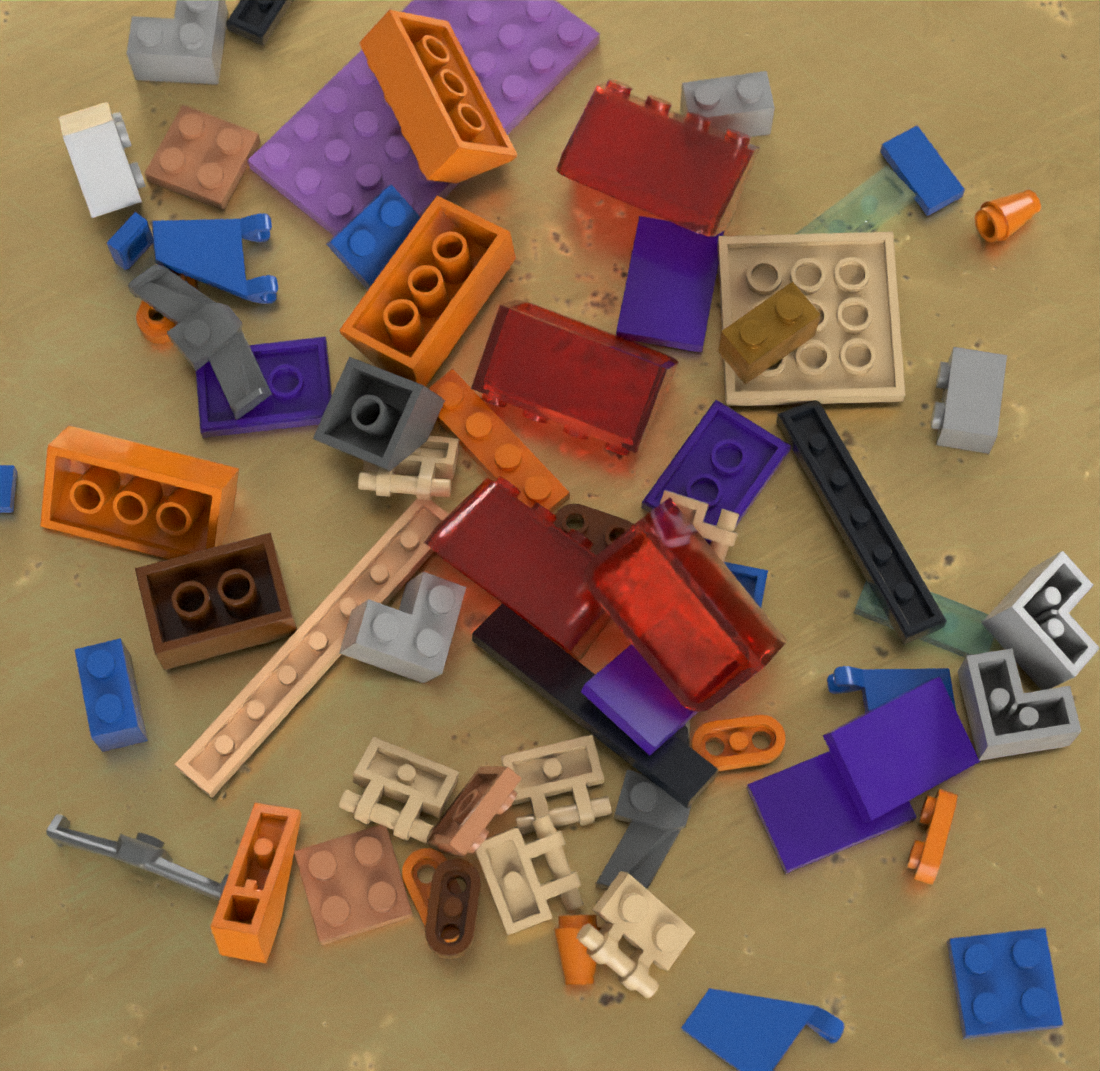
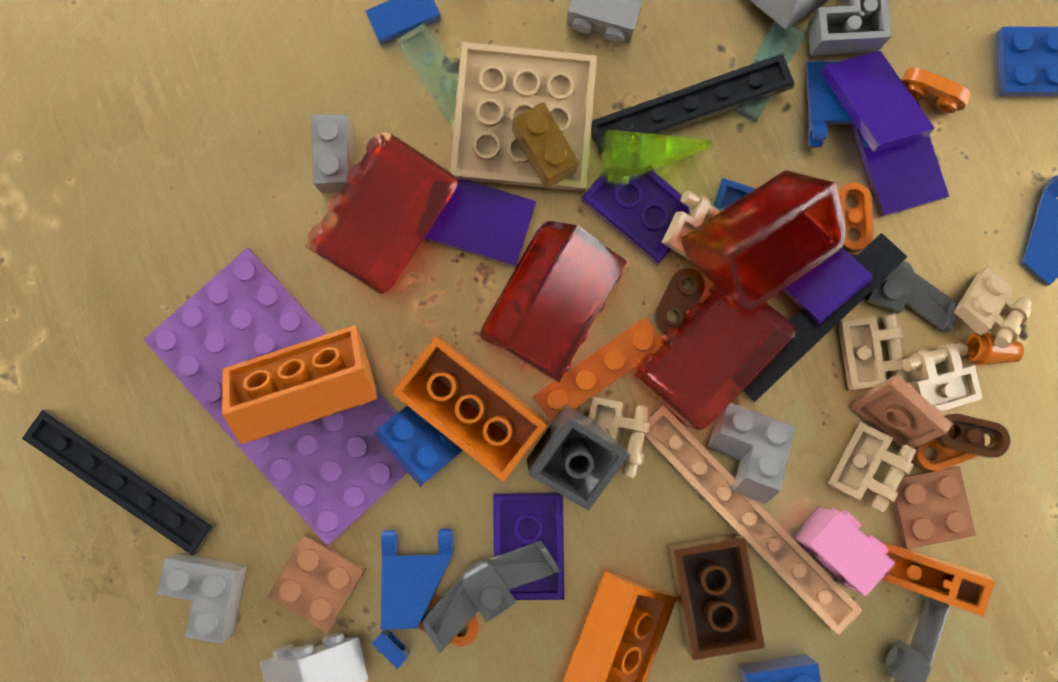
camera: 85 degrees left, 15 degrees up
none -> clear neon green slope [599,130,712,184]
none -> bright pink brick [791,507,895,597]

